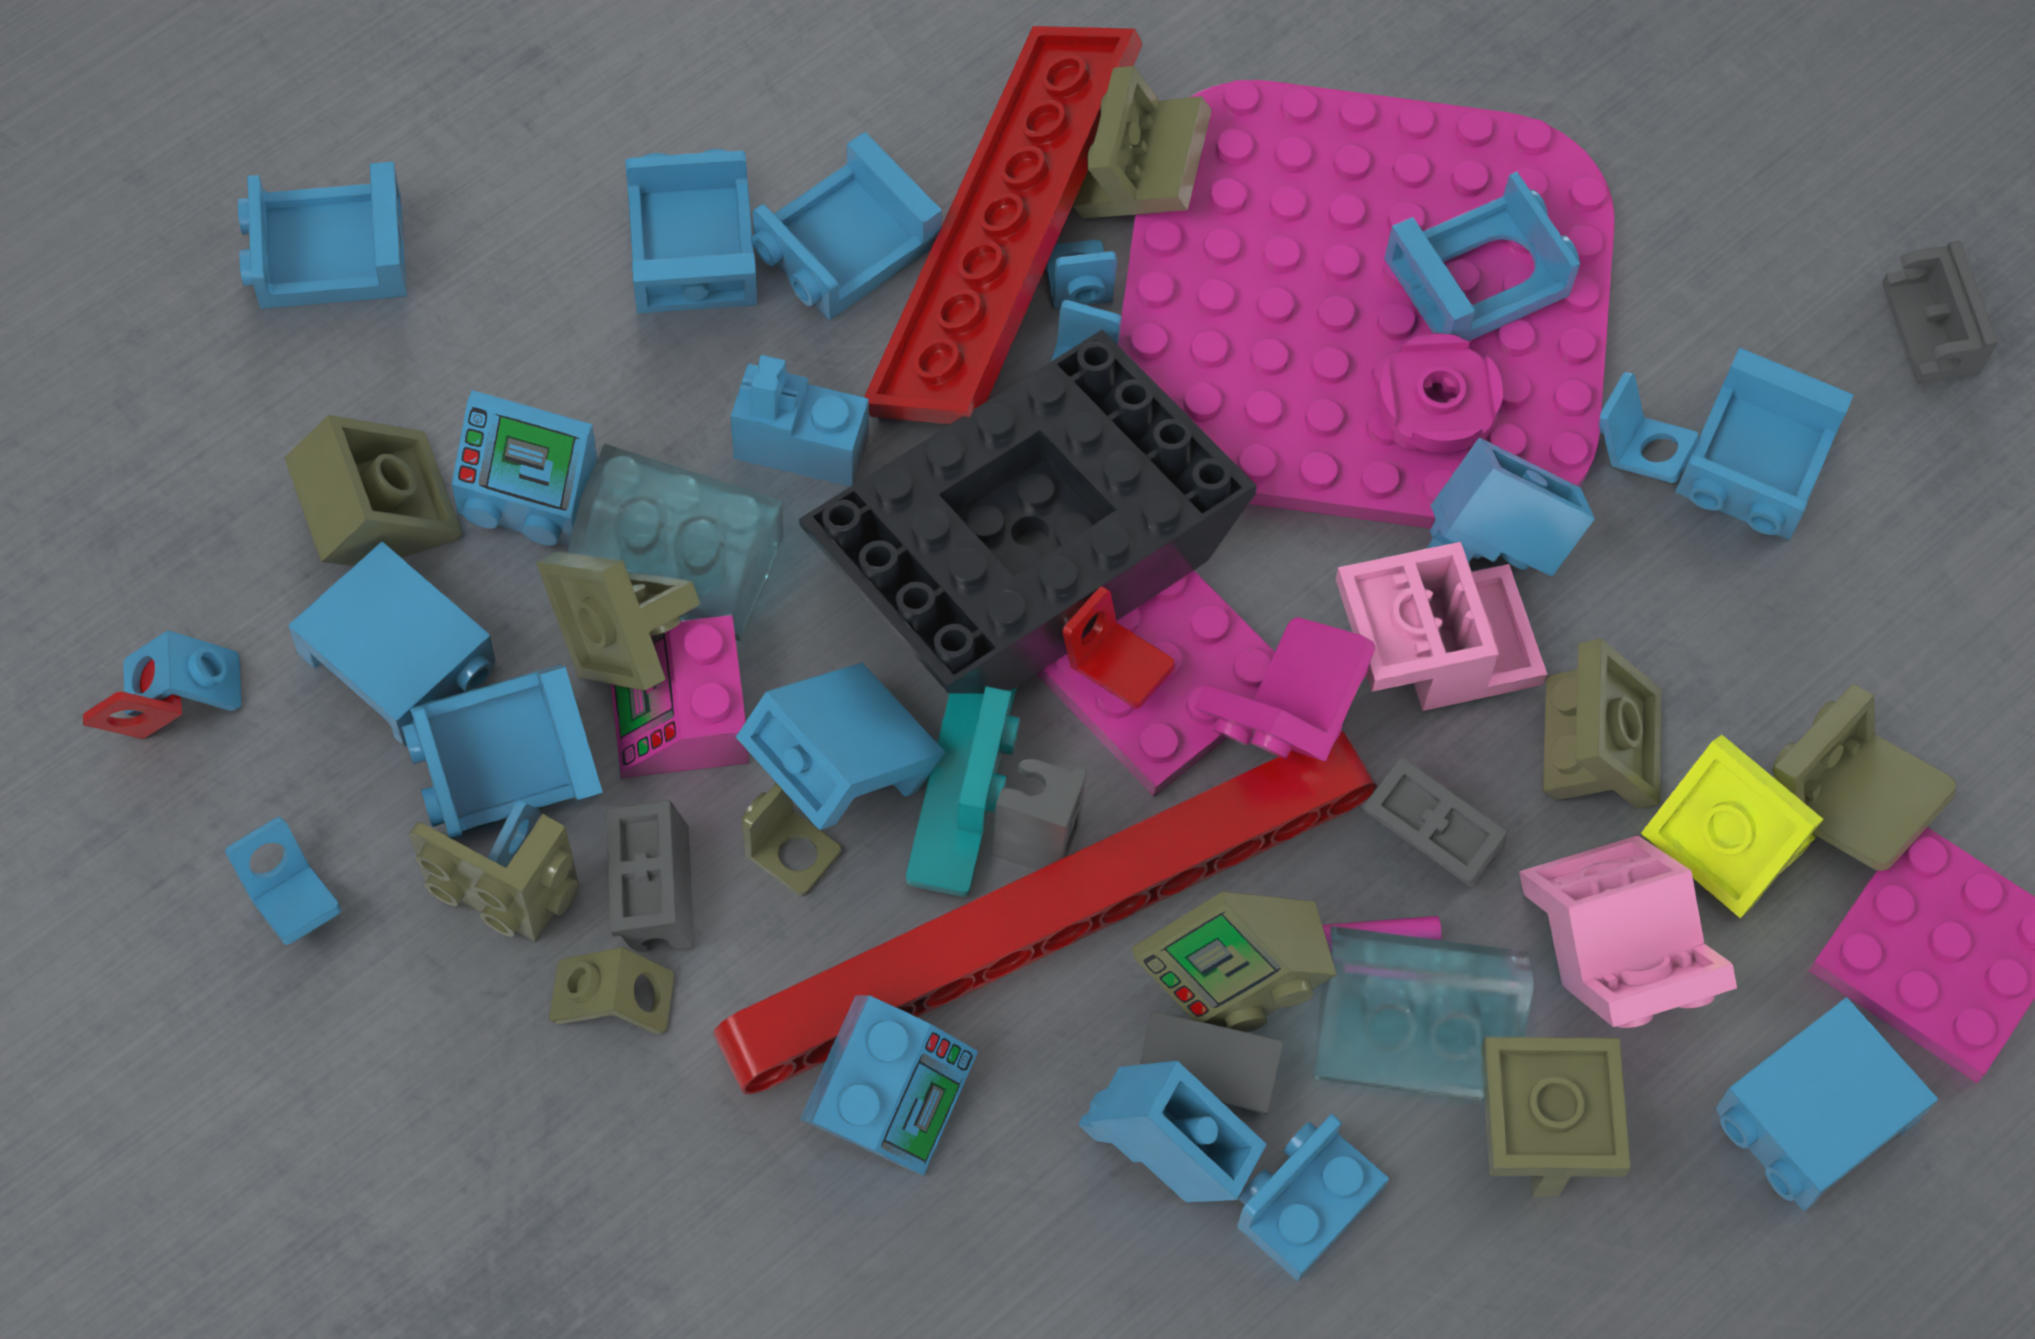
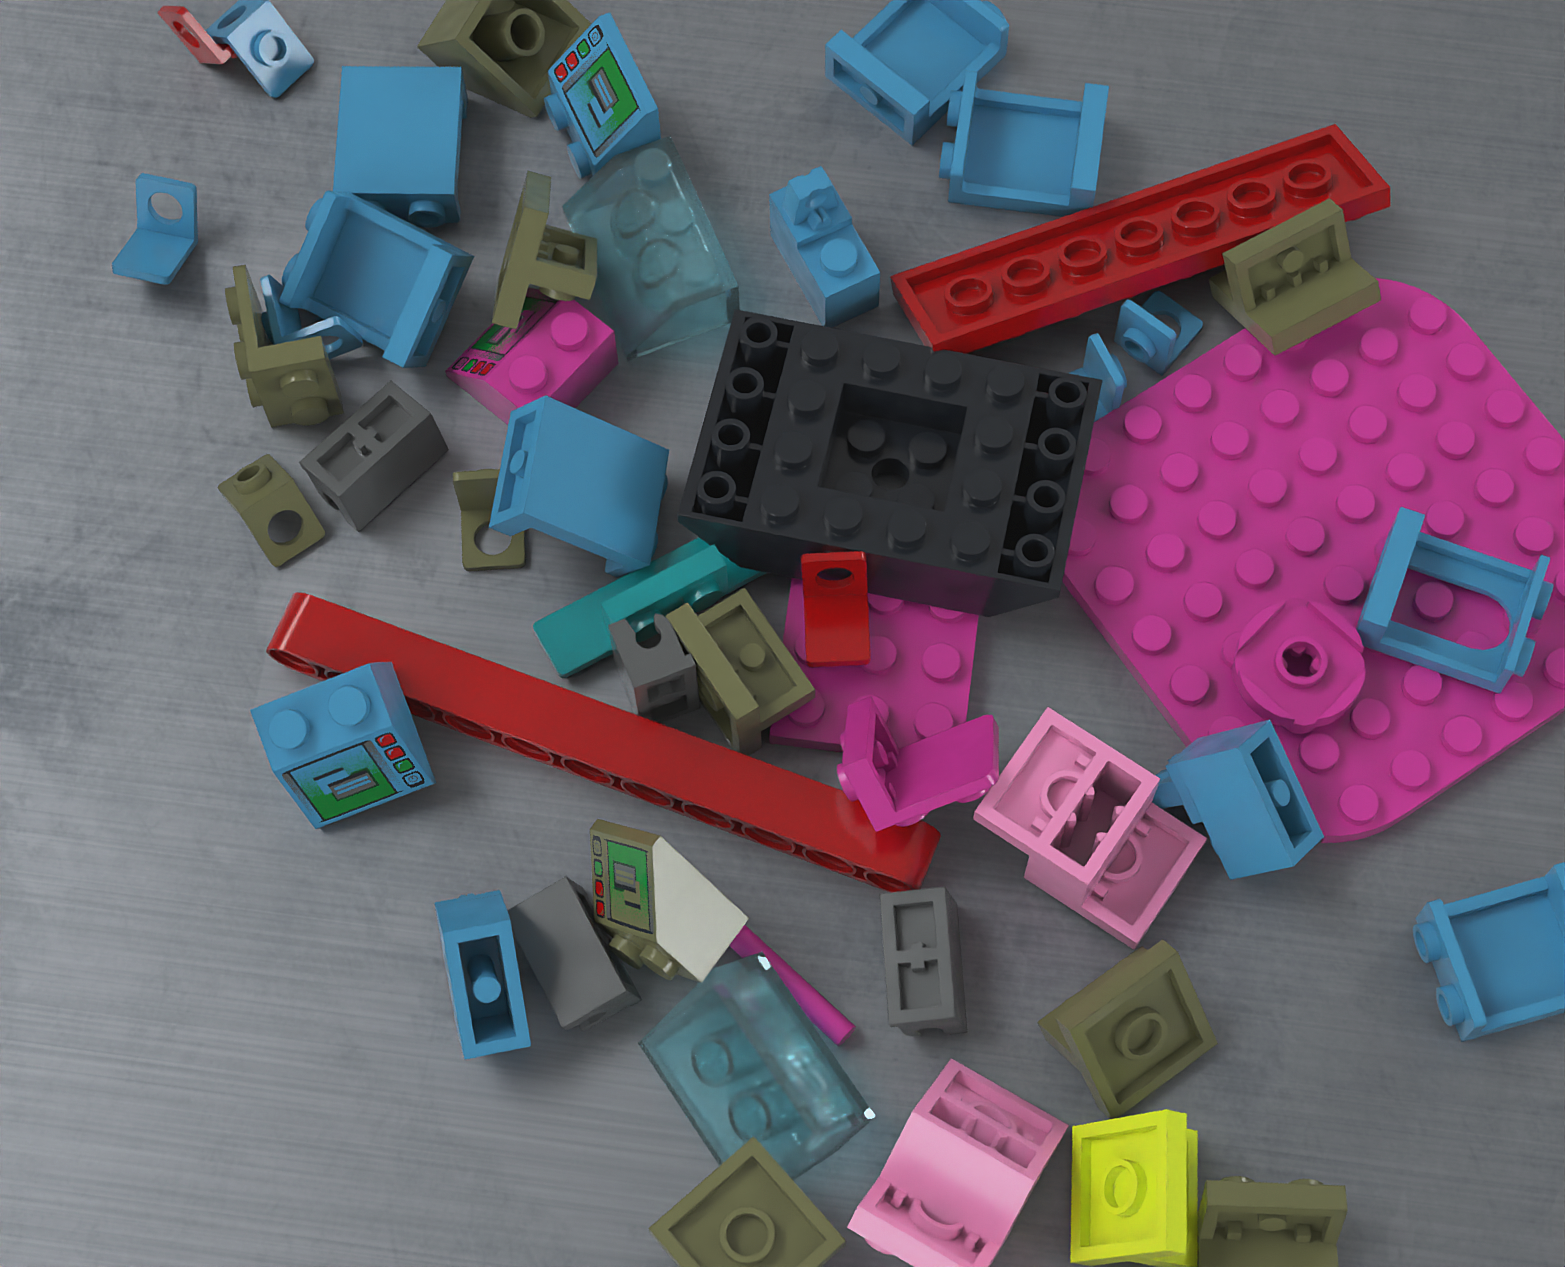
camera: 55 degrees right, 5 degrees up
dark azure bracket [1237,1114,1390,1281] -> none
dark azure bracket [1599,372,1699,483] -> none
none -> olive bracket [666,588,815,756]

